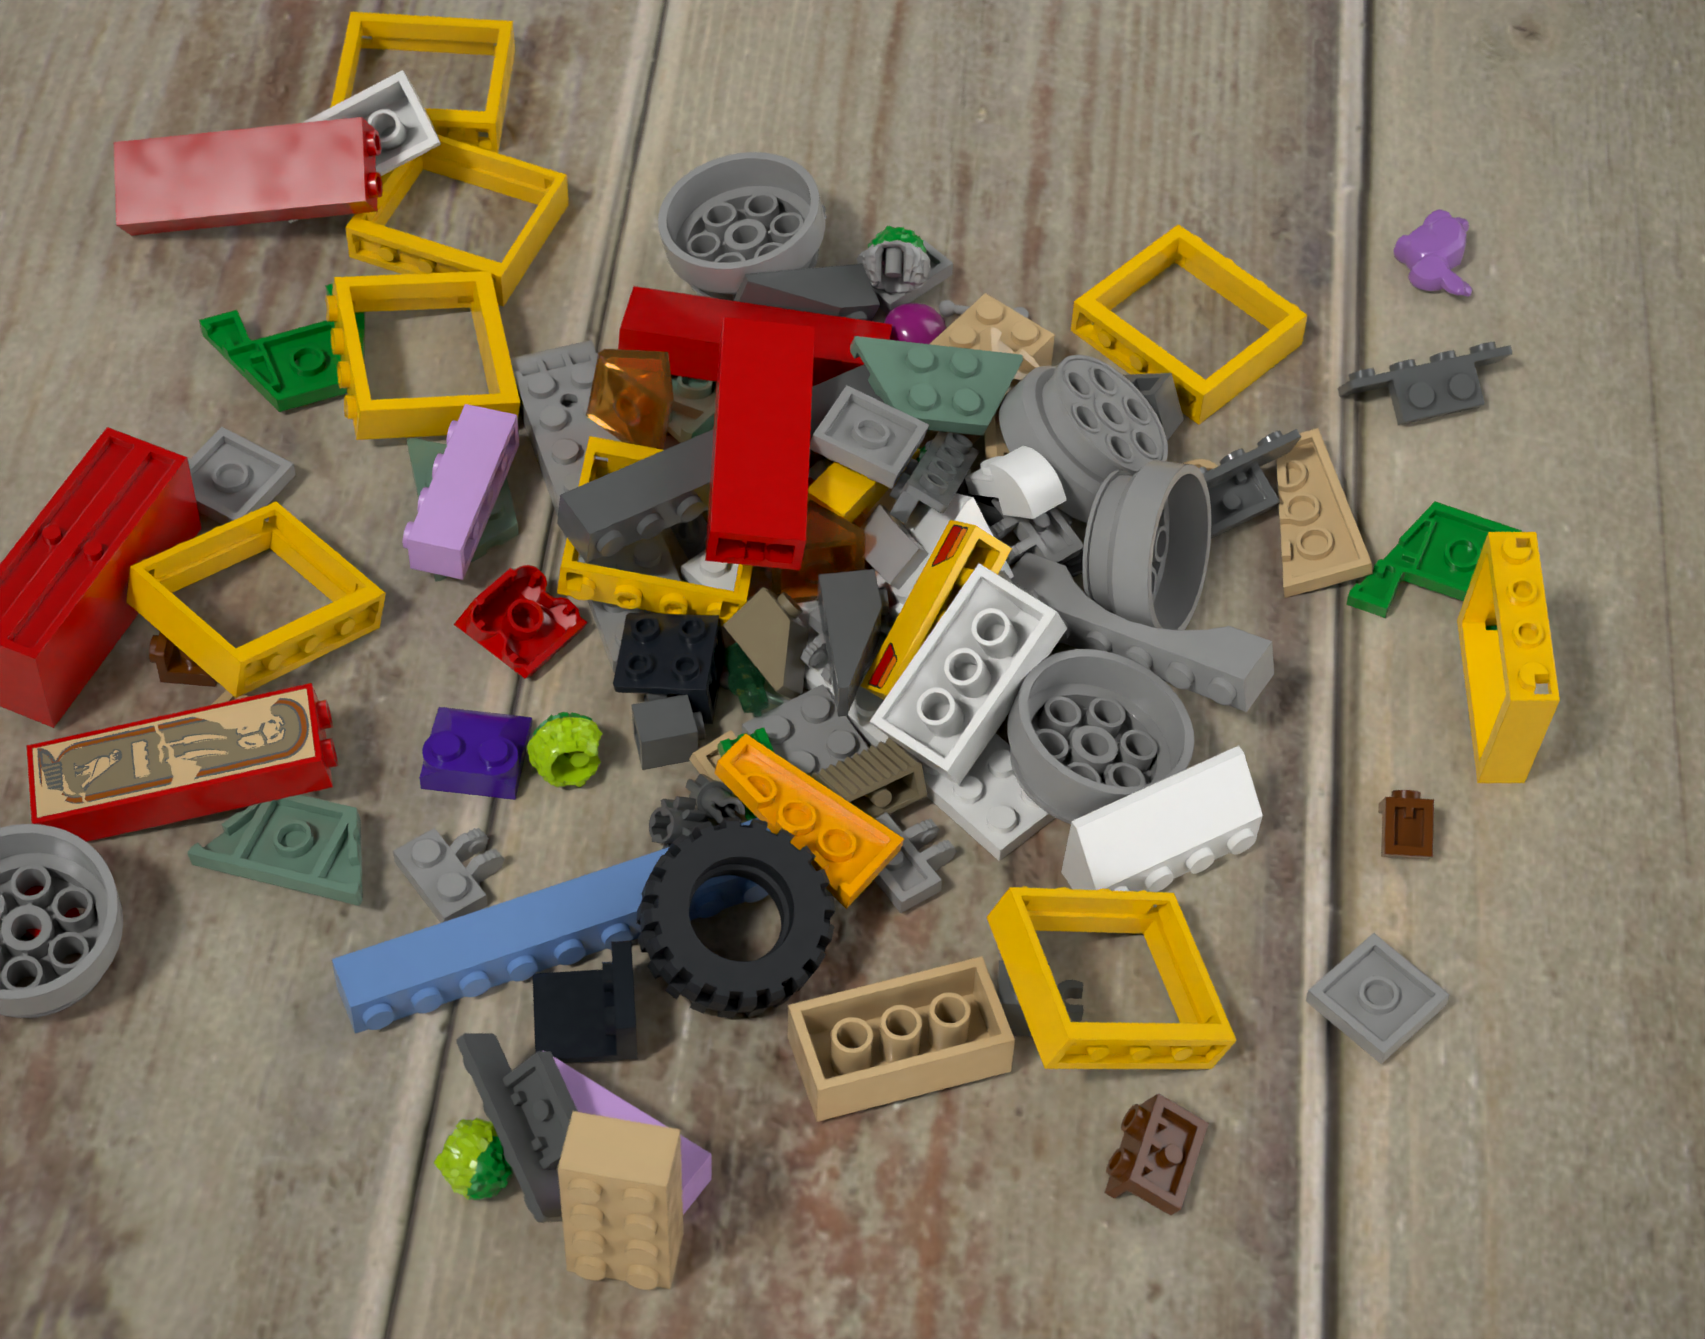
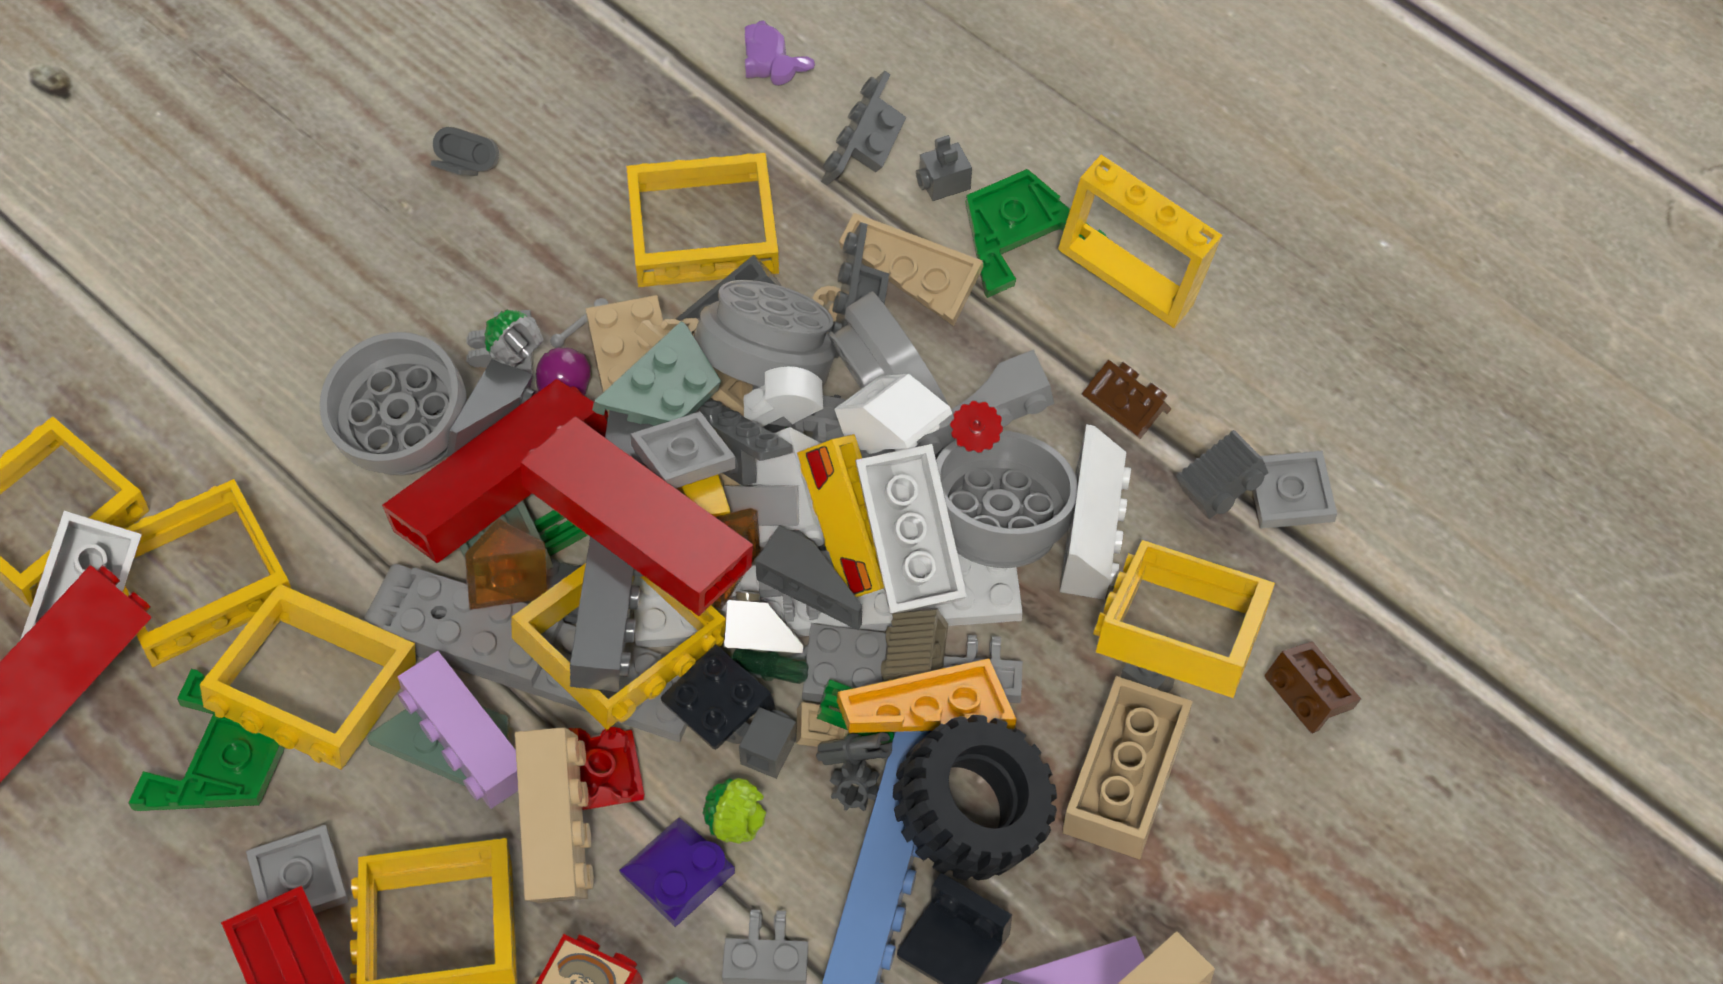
camera: 50 degrees left, 5 degrees up
reddish brown bracket [1378,790,1434,860] -> none
none -> dark grey bracket [430,127,499,176]
none -> tan brick [515,727,594,903]
none -> white slope [834,374,952,454]
none -> dark grey brick [916,135,972,201]
none -> red piece [950,401,1003,453]
none -> reddish brown bracket [1082,359,1171,439]
none -> dark grey brick [1176,430,1268,519]

